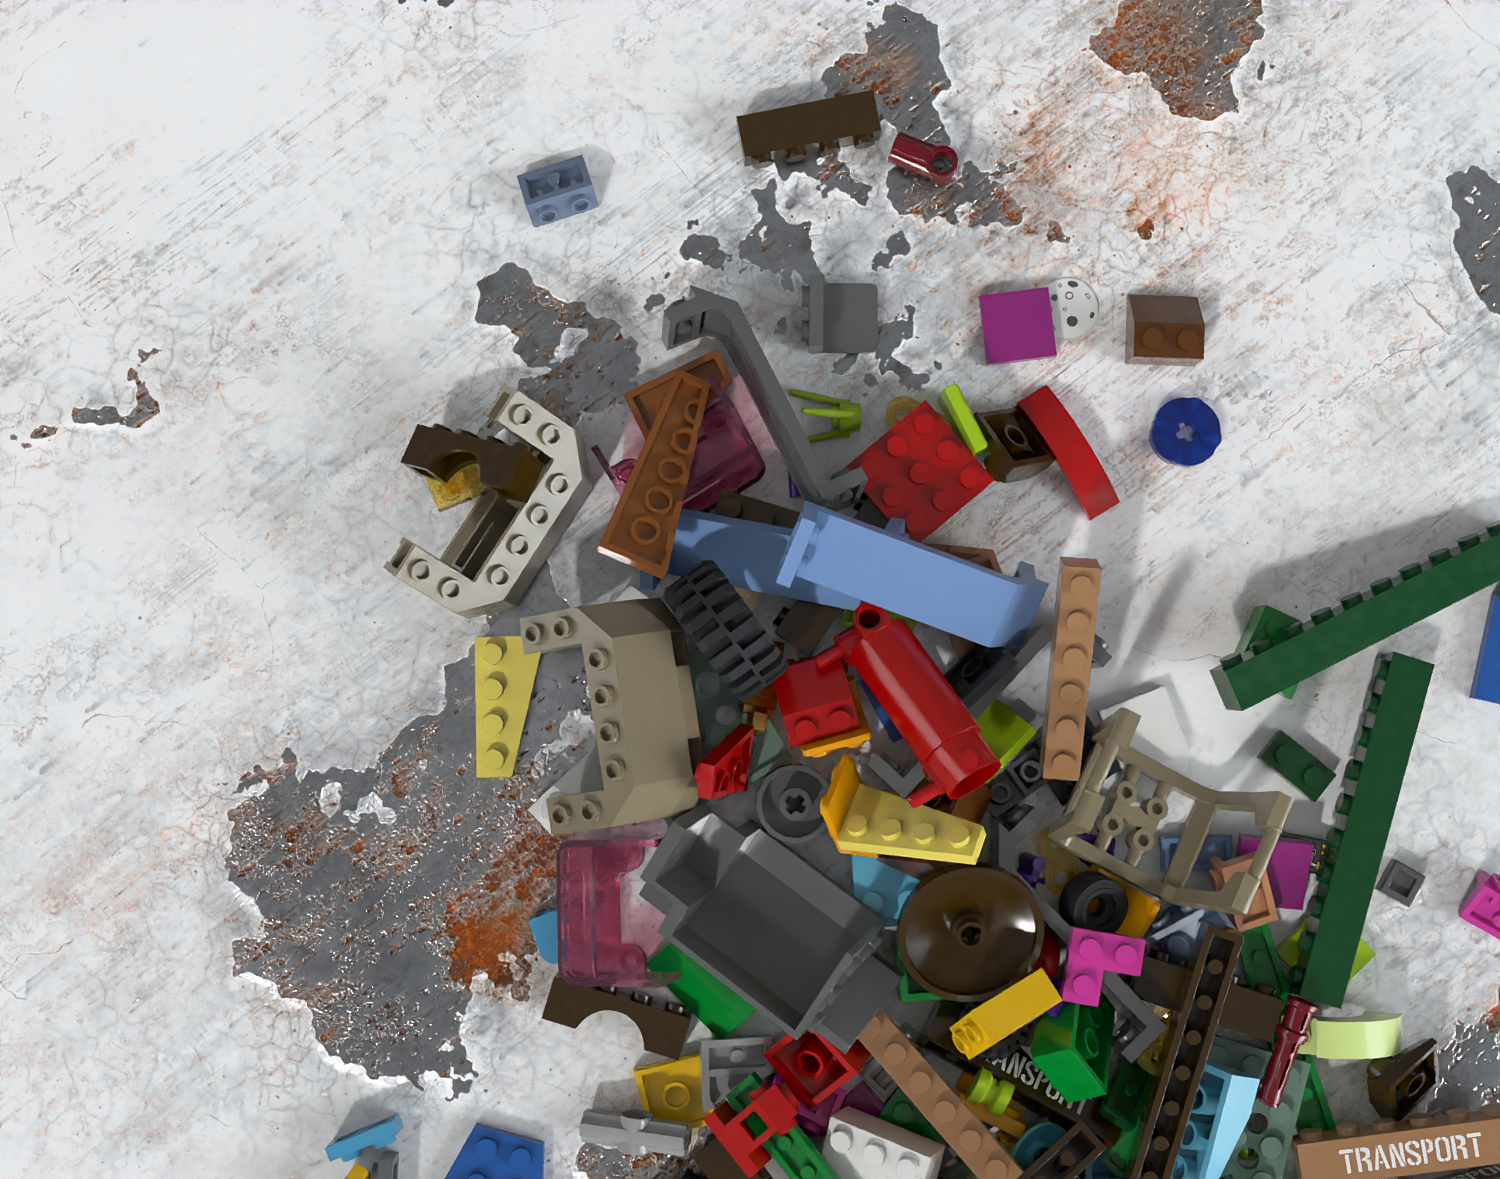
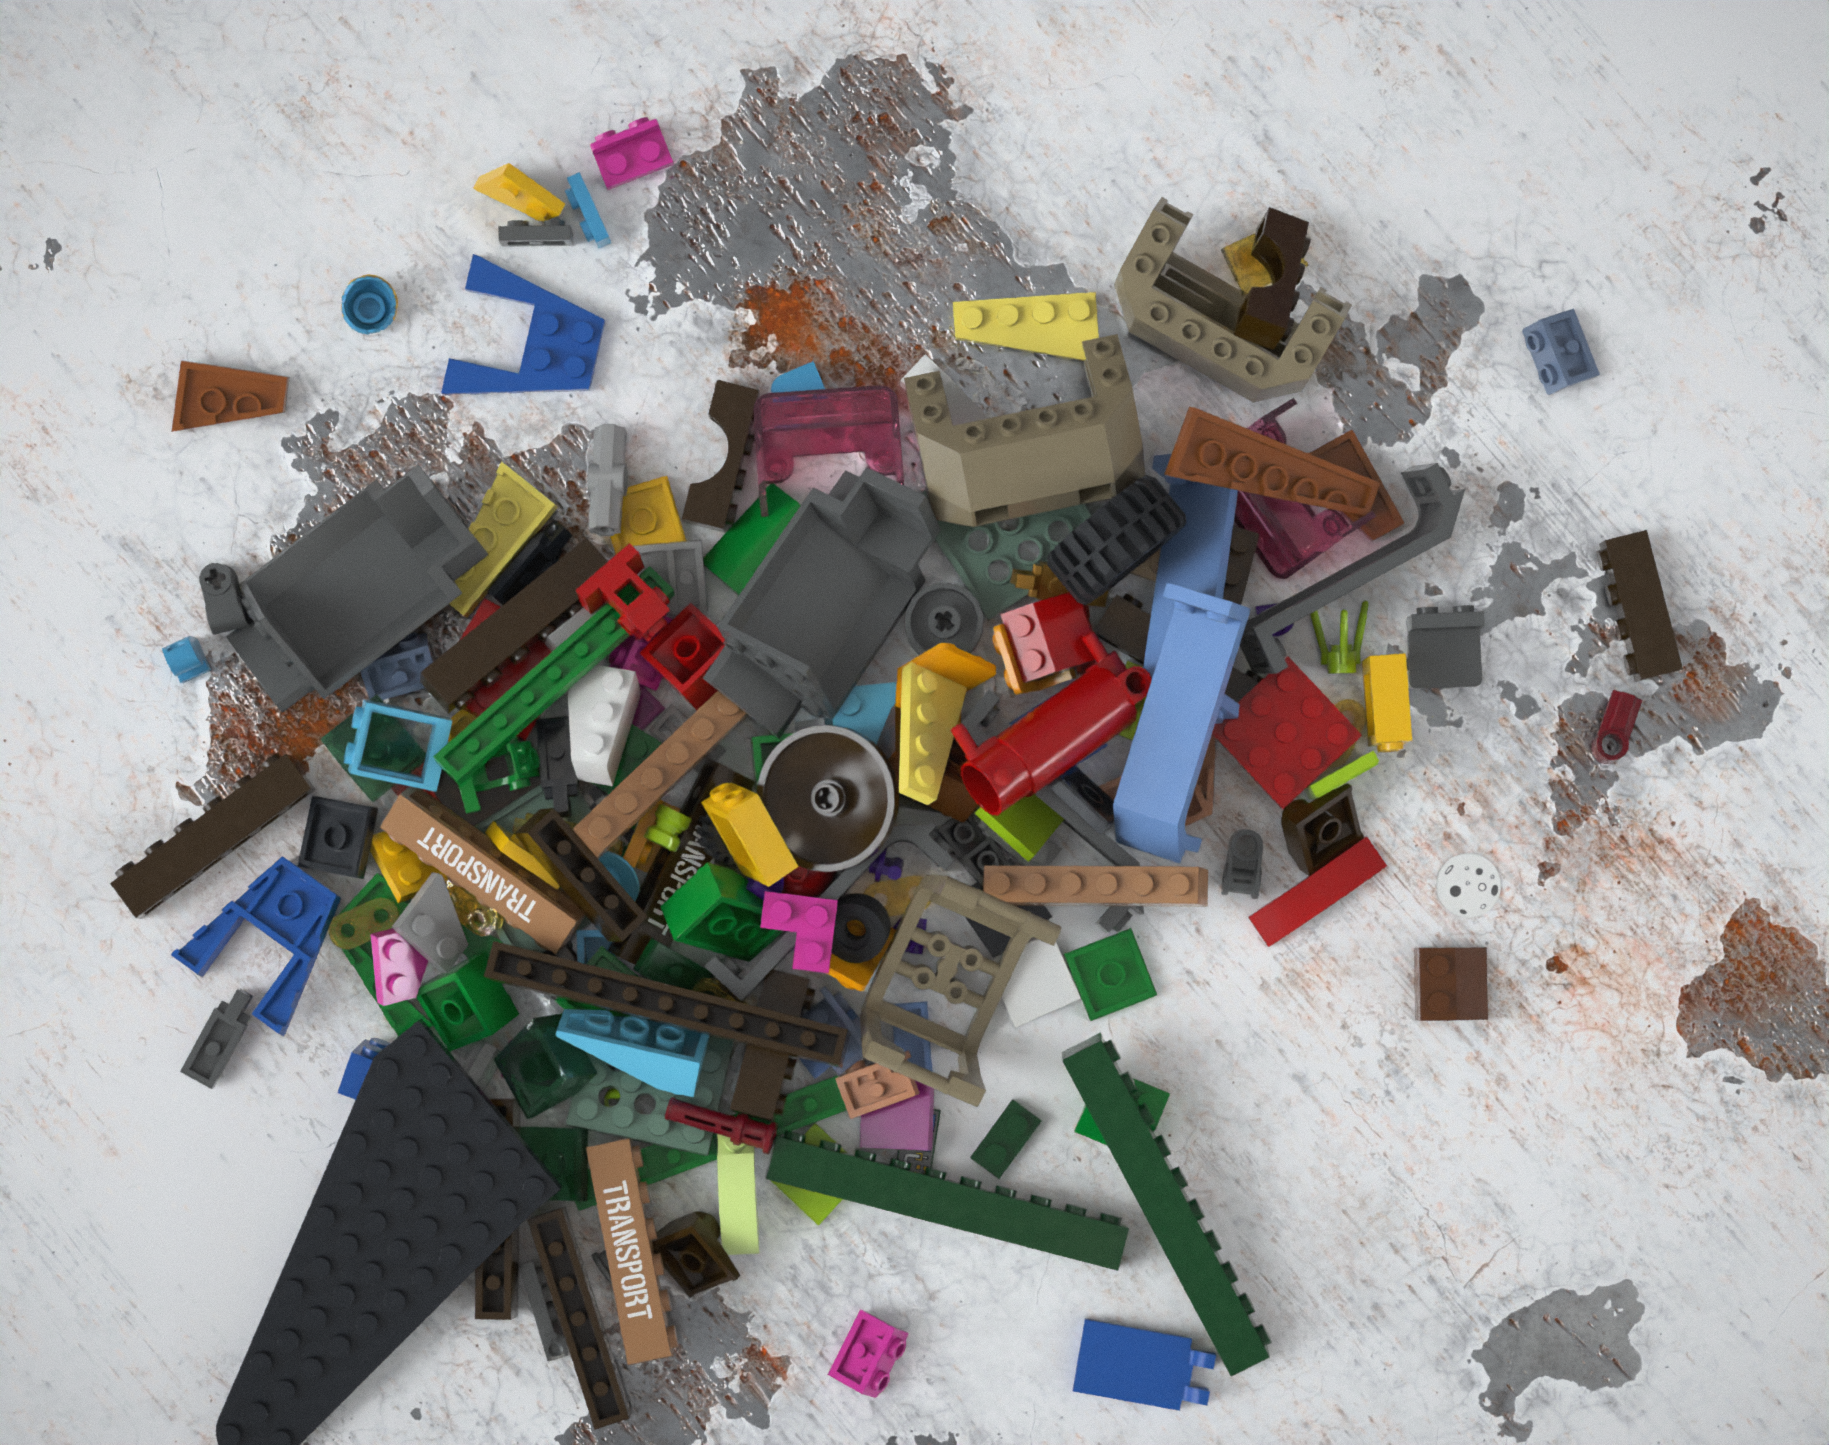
camera: 85 degrees right, 0 degrees up
red wing [694,723,754,800] -> none
magenta tile [978,287,1057,366] -> none
clear blue plate [1149,397,1222,468] -> none
dark grey tile [1374,858,1426,907] -> none
none -> dark pink bracket [590,117,674,190]
none -> green tile [1064,928,1157,1022]
none -> dark grey piece [1221,829,1264,899]
none -> yellow window [1362,653,1412,753]

